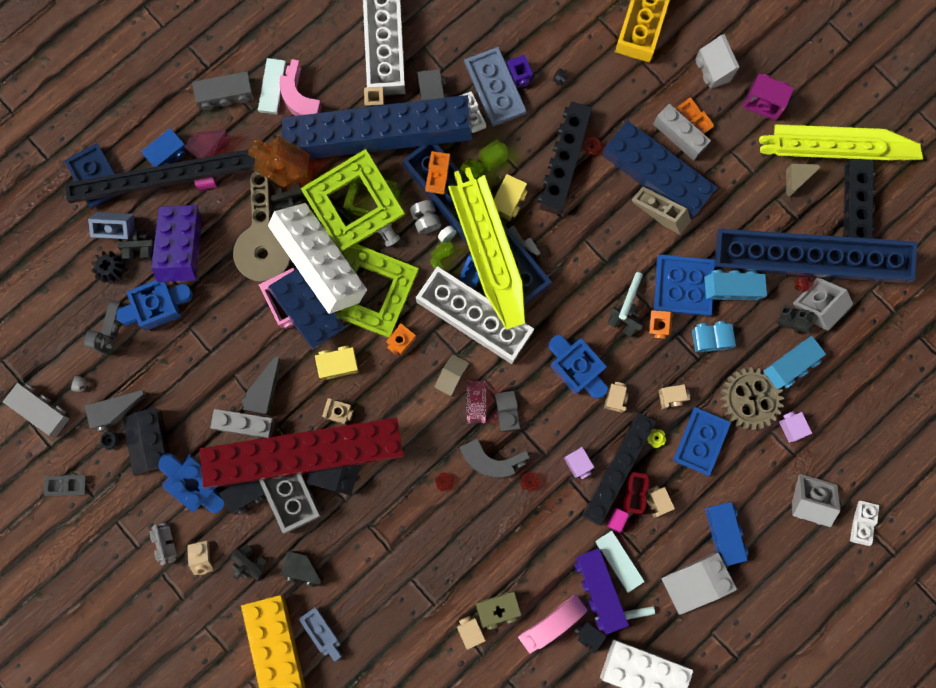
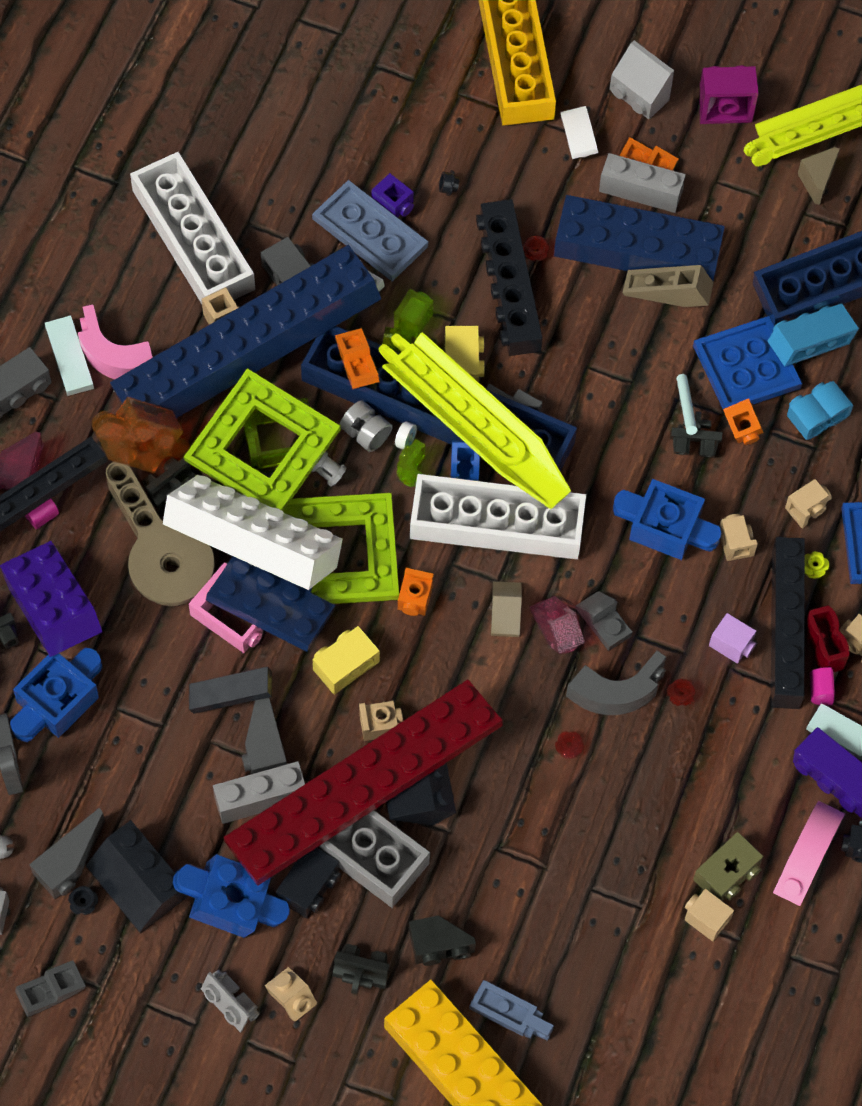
camera: 25 degrees left, 15 degrees down
none -> black tile [189,667,272,714]
none -> white slope [560,106,598,159]

